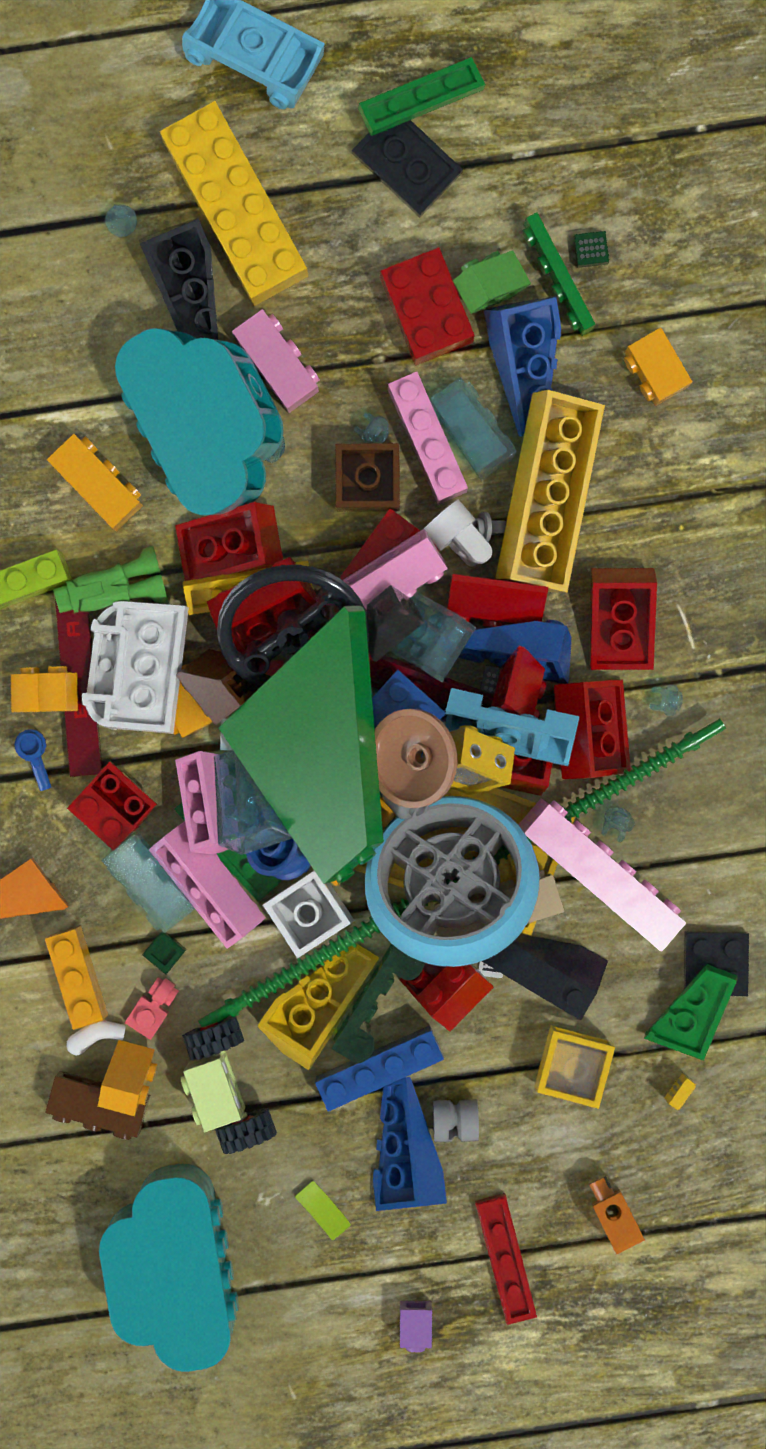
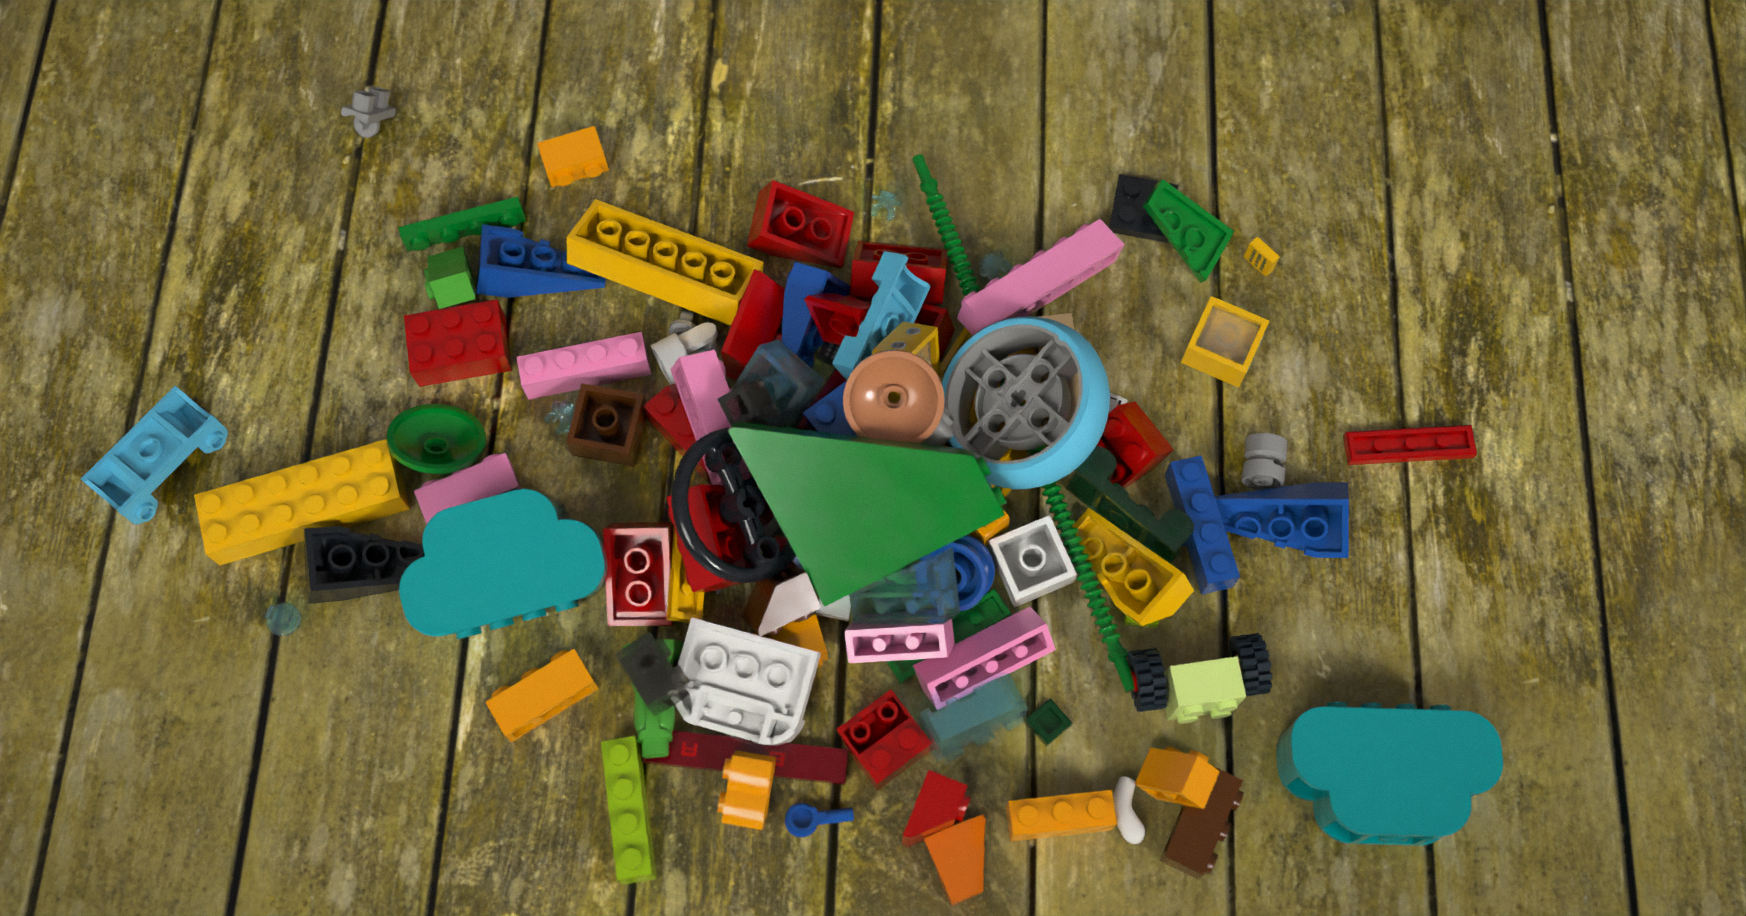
camera: 80 degrees left, 20 degrees down
coral plate [125,977,179,1040] -> none
lime sticker [295,1181,351,1240] -> none
black tile [352,120,463,218] -> none
green plate [358,57,486,136] -> none
medium lavender brick [400,1301,432,1352] -> none
clear light blue wedge [429,377,517,481] -> none
black wedge [482,933,608,1020] -> none
dark green tile [573,231,609,268] -> none
orange torso [589,1176,645,1255] -> none
none -> light grey hips [341,86,396,138]
none -> green dish [387,404,486,474]
none -> clear smoke brick [615,632,690,716]
none -> red slope [902,770,971,847]

